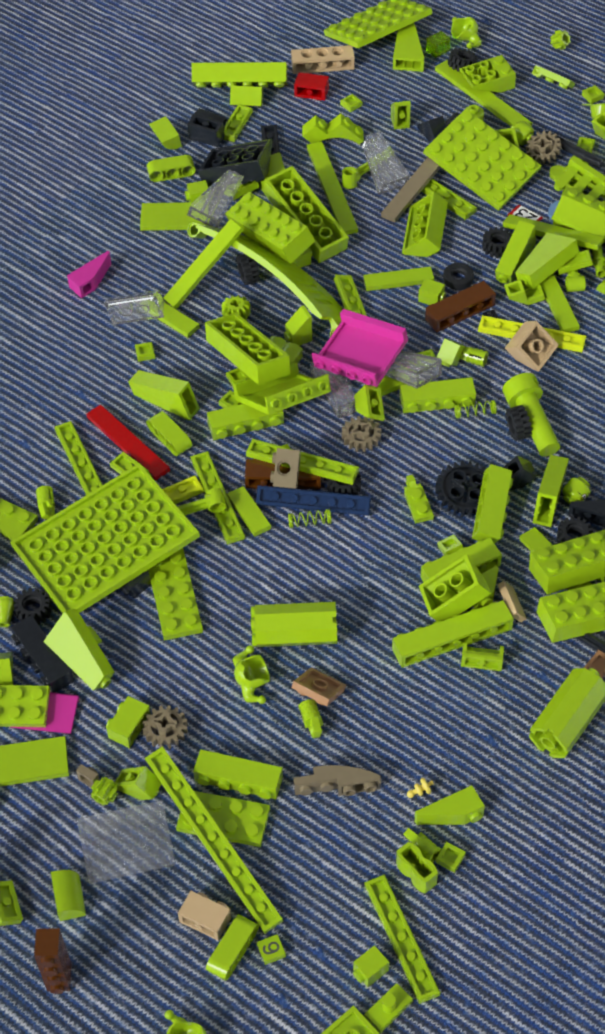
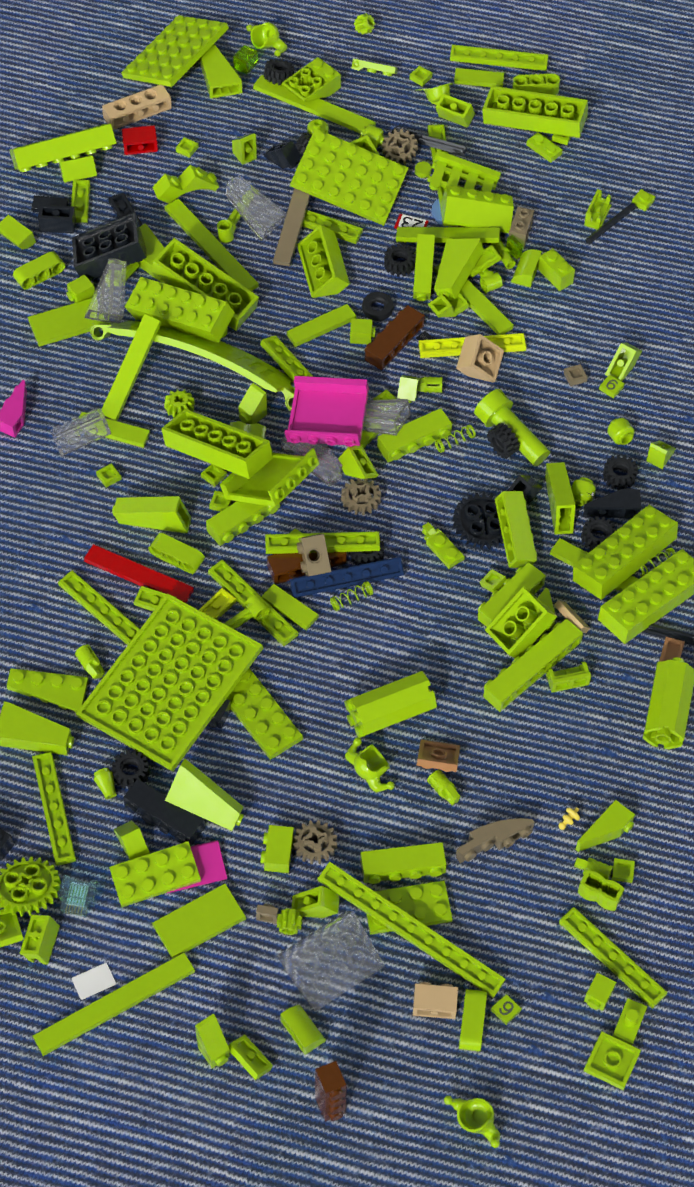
camera: 25 degrees left, 5 degrees up
black tyre [236,254,260,285] -> none

